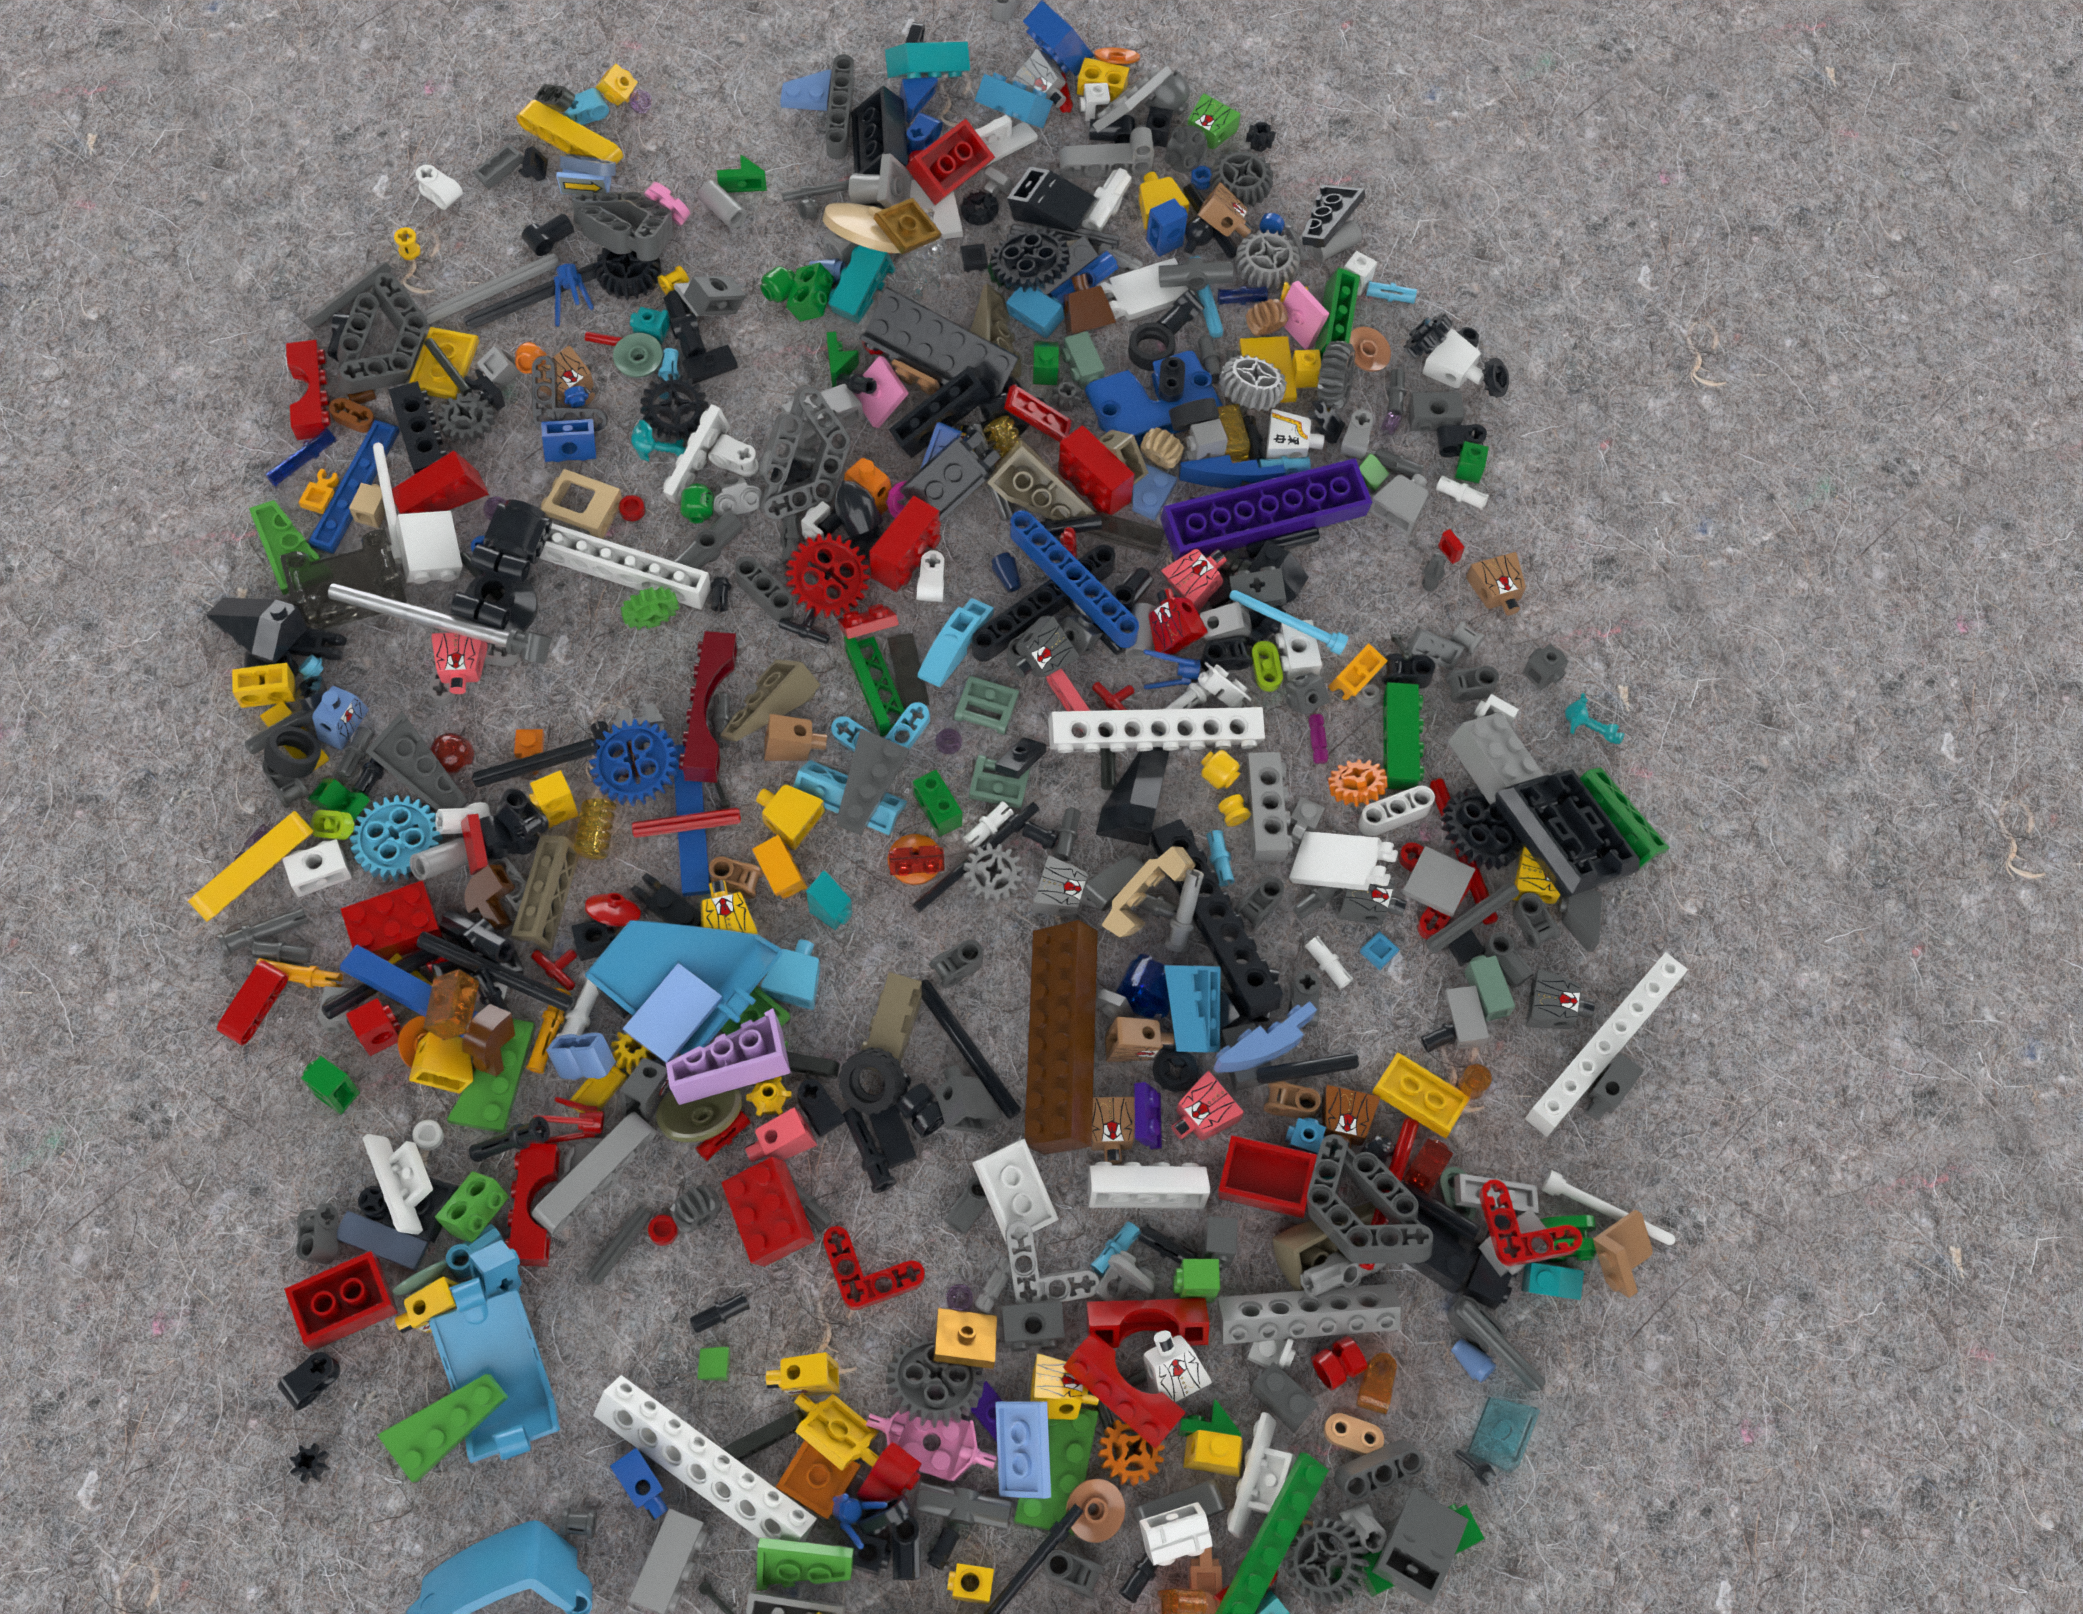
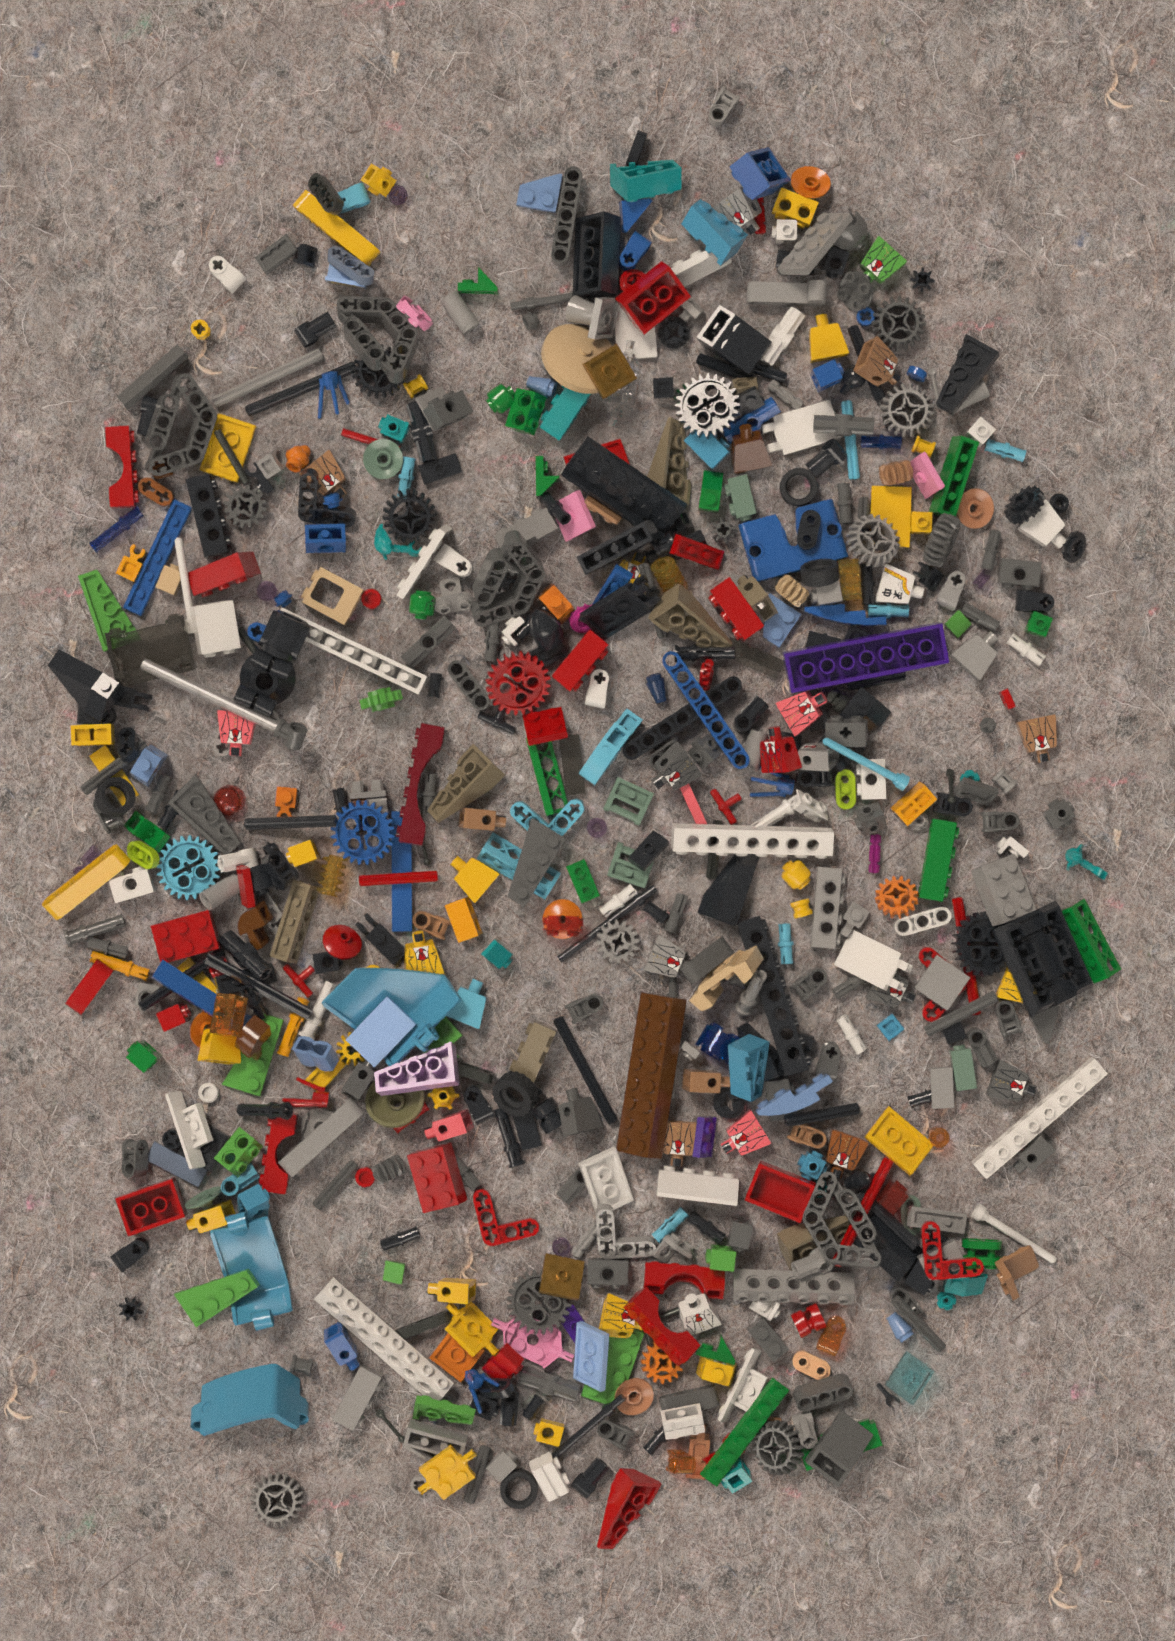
camera: 10 degrees right, 25 degrees up
medium azure plate [298,655,324,679] -> none
none -> teal plate [937,1292,956,1310]

